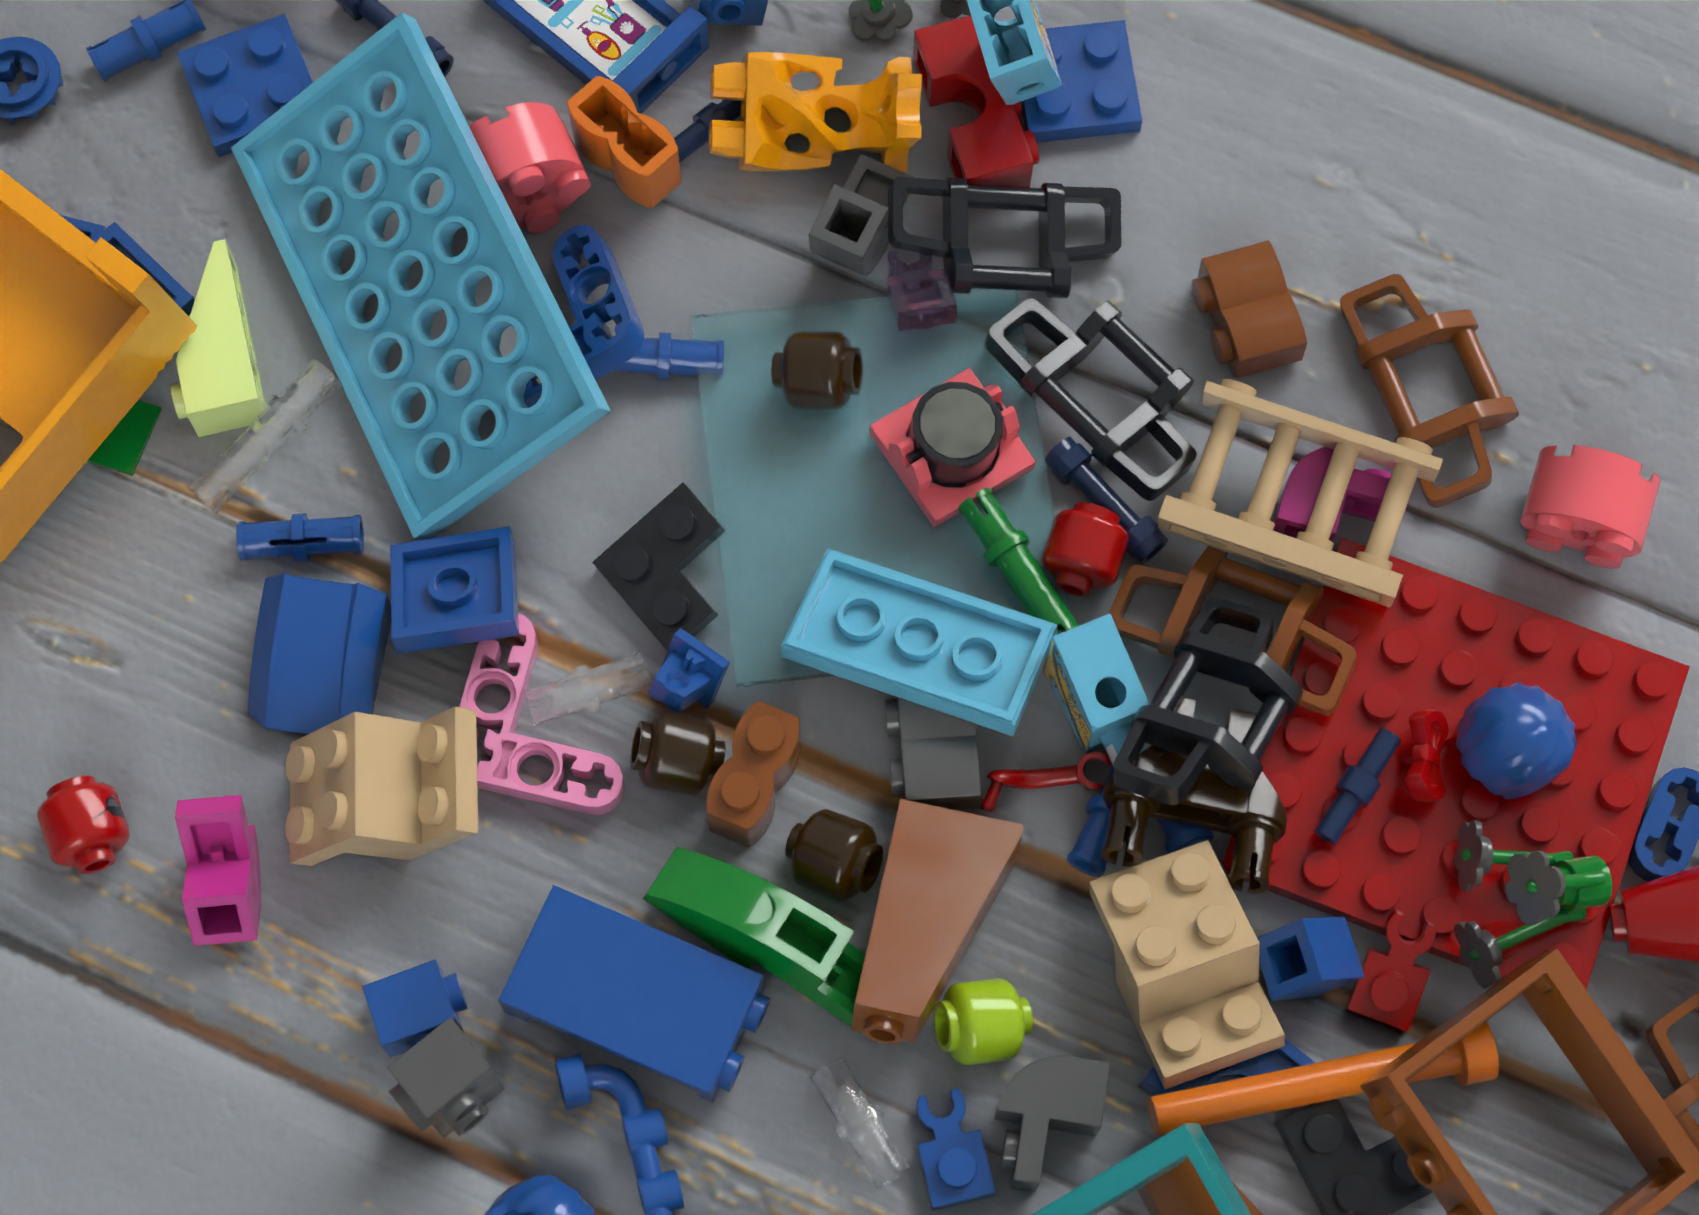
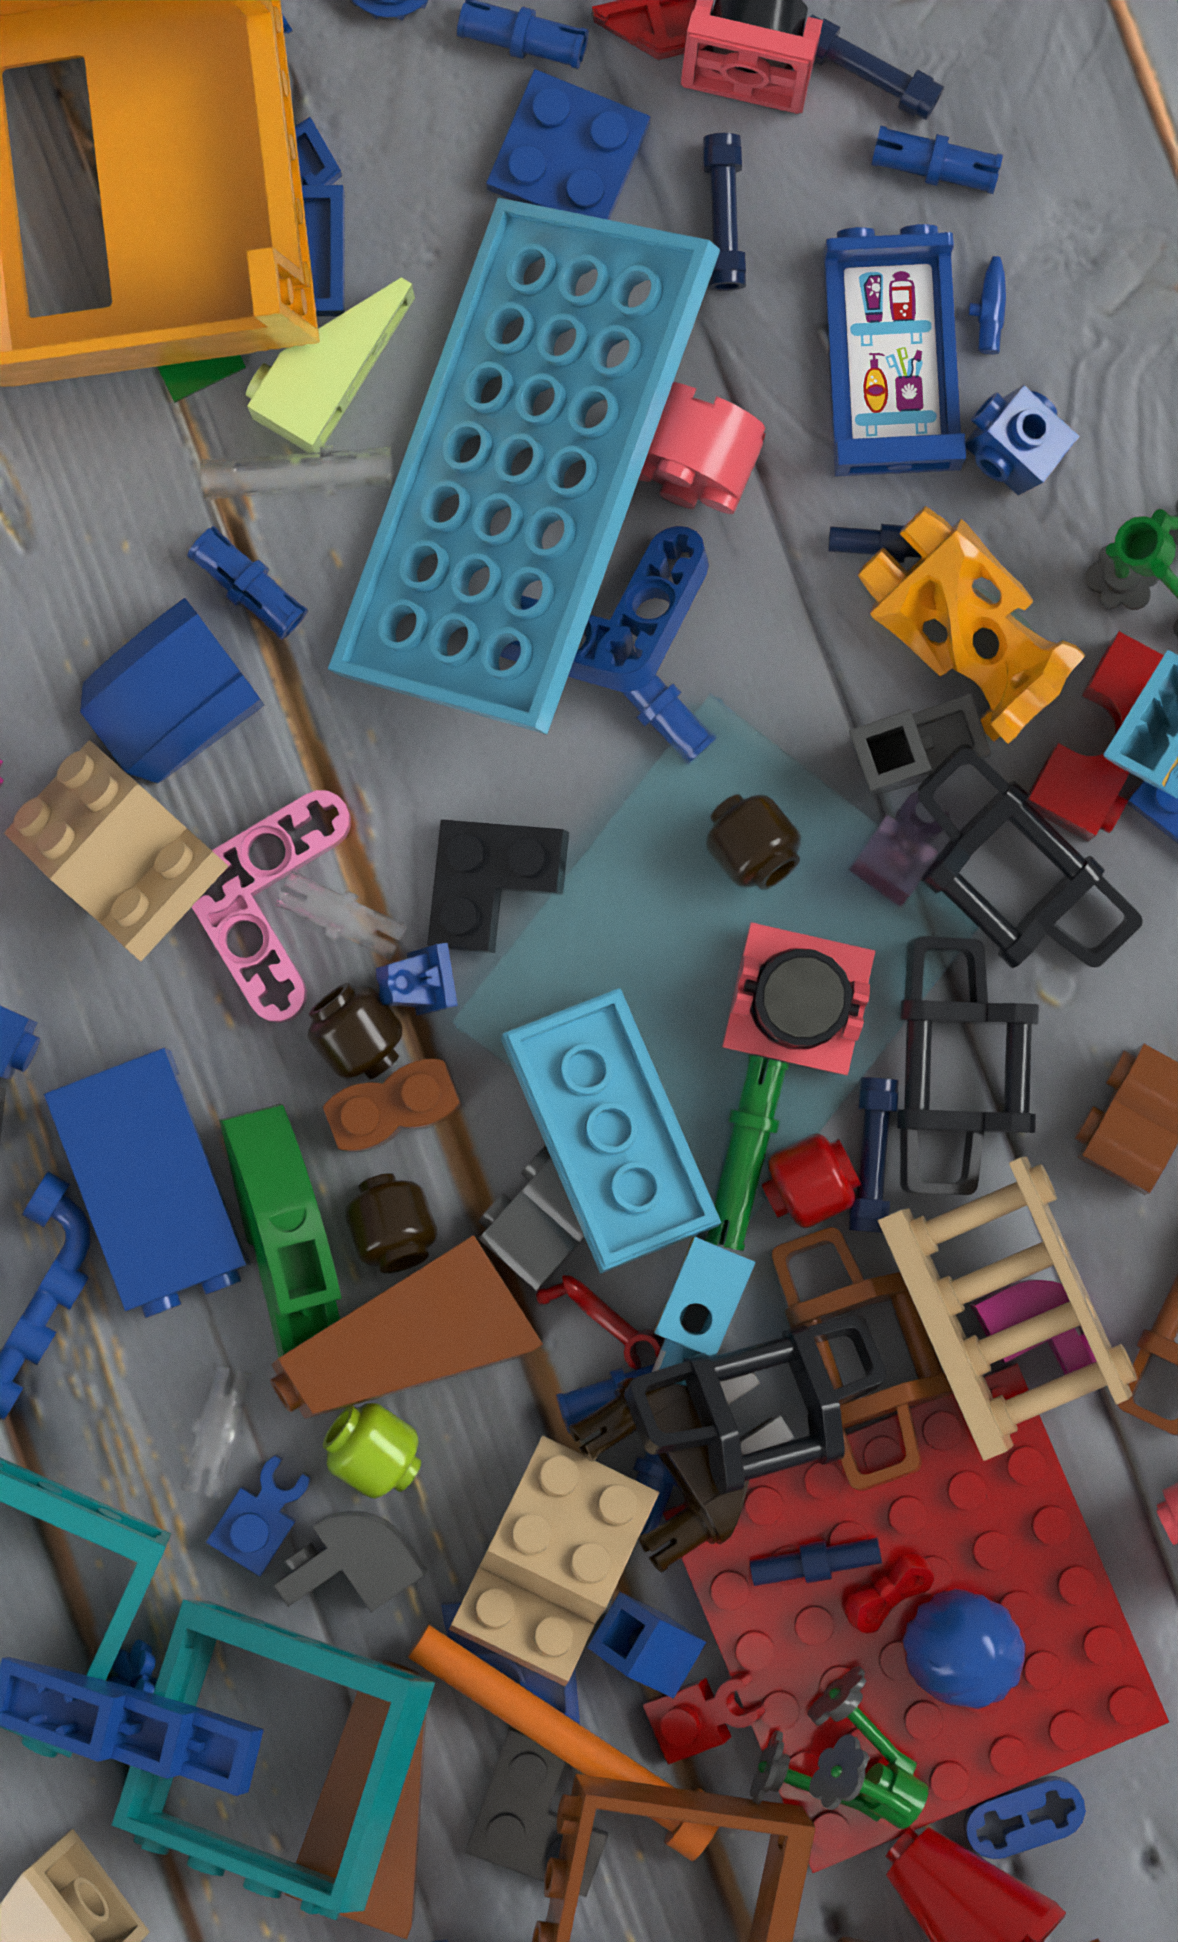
camera: 50 degrees right, 15 degrees up
blue plate [390,526,519,654] -> none
orange brick [567,76,681,208] -> none

